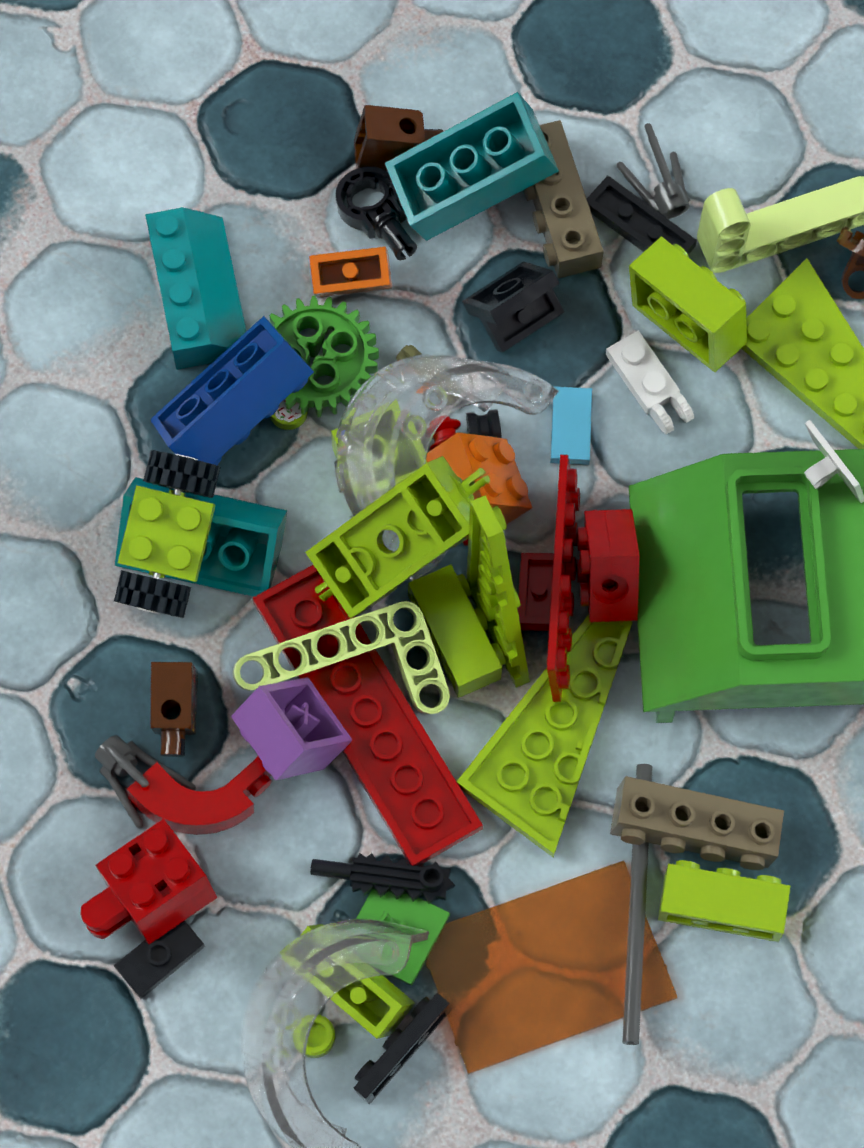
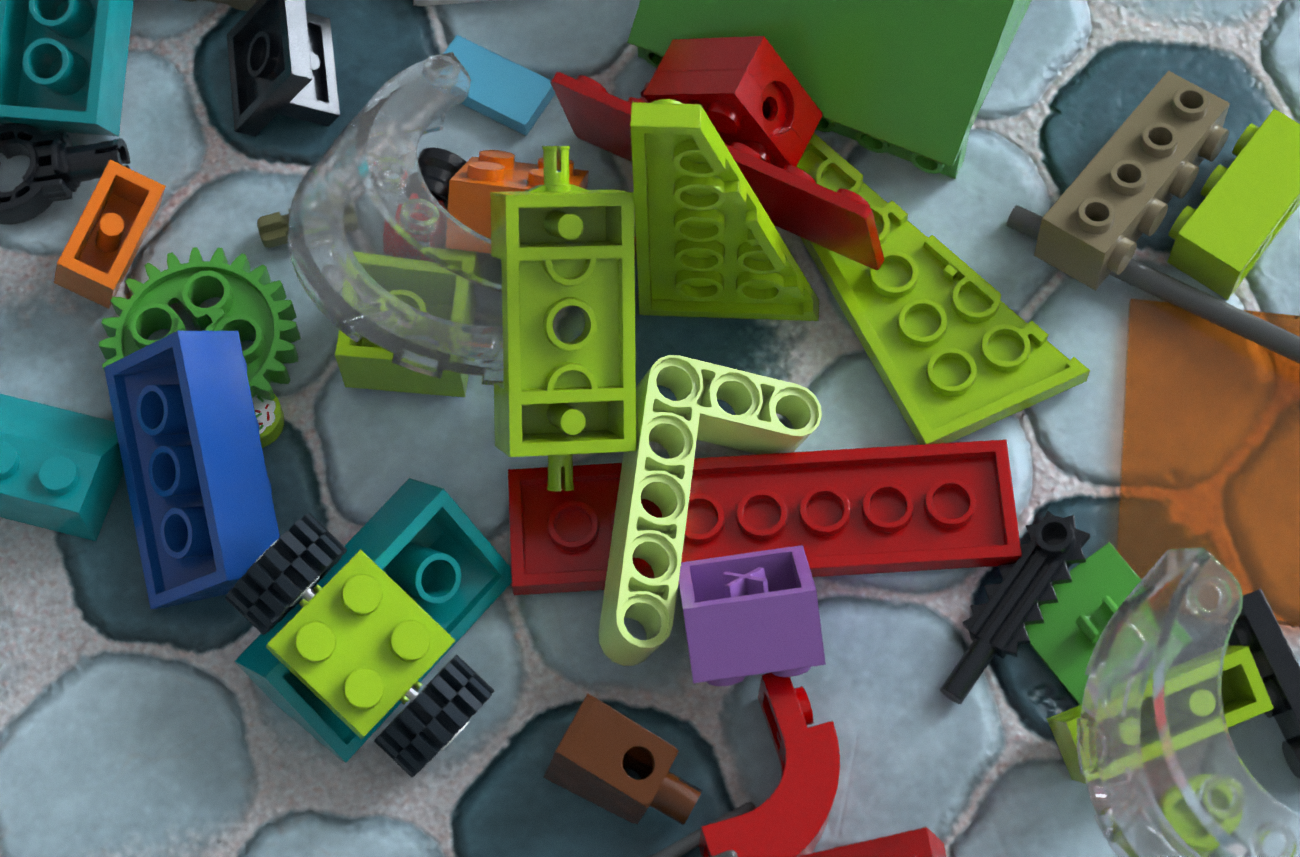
camera: 60 degrees left, 5 degrees down
lime brick [408,564,506,698] -> none

